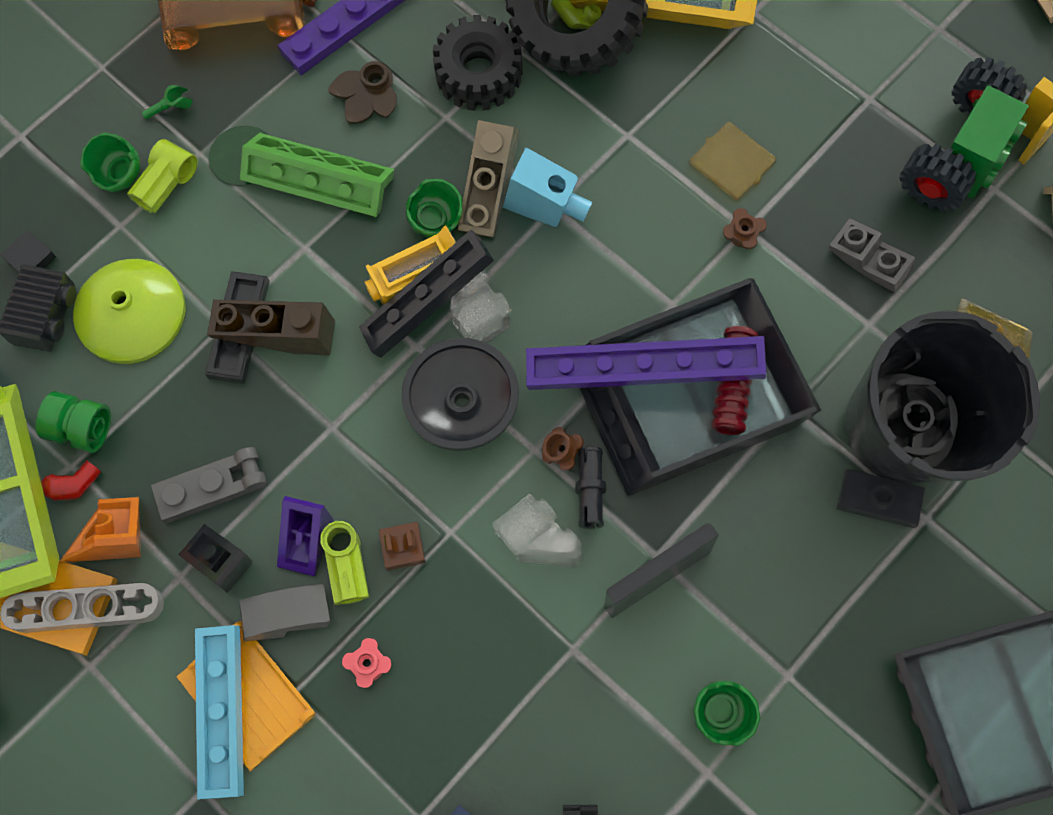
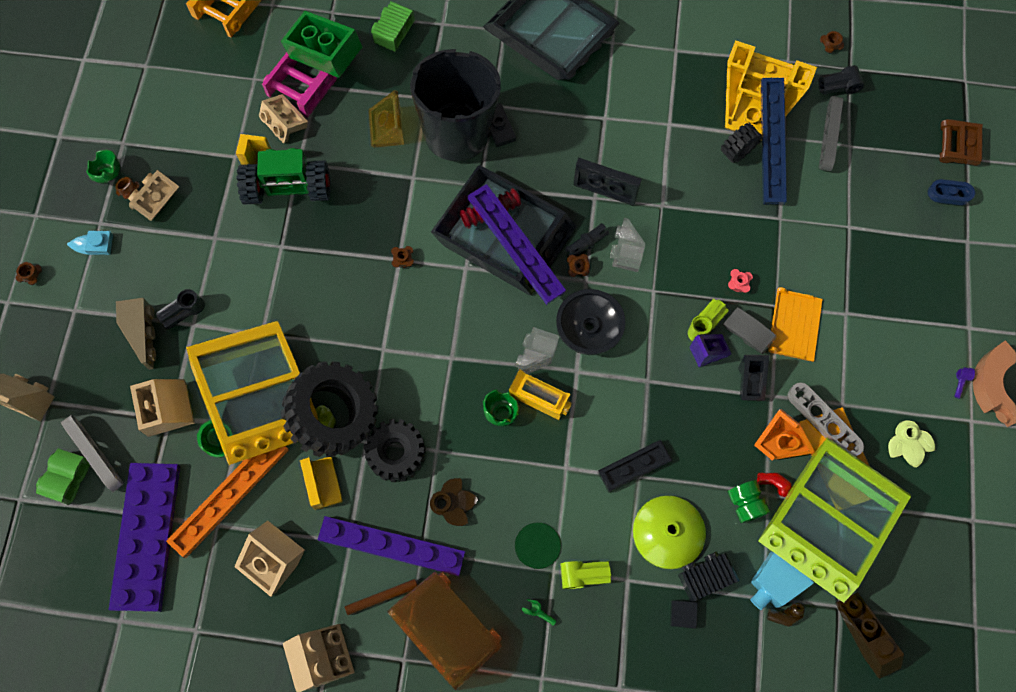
camera: 130 degrees left, 0 degrees up
green hair [80,132,140,193] -> none
dark grey plate [151,447,267,524] -> none
medium azure plate [195,625,244,799] -> none
dark brown slope [207,299,335,355] -> none
bright green fence [240,133,395,217] -> none
black plate [359,230,494,358] -> none
reddish brown tile [379,522,426,571] -> none
dark tan slope [458,120,520,237] -> none
medium azure torso [503,148,592,227] -> none
clear yellow piece [689,121,777,201] -> none
green hair [693,680,761,747] -> none
dark grey slope [829,218,915,293] -> none

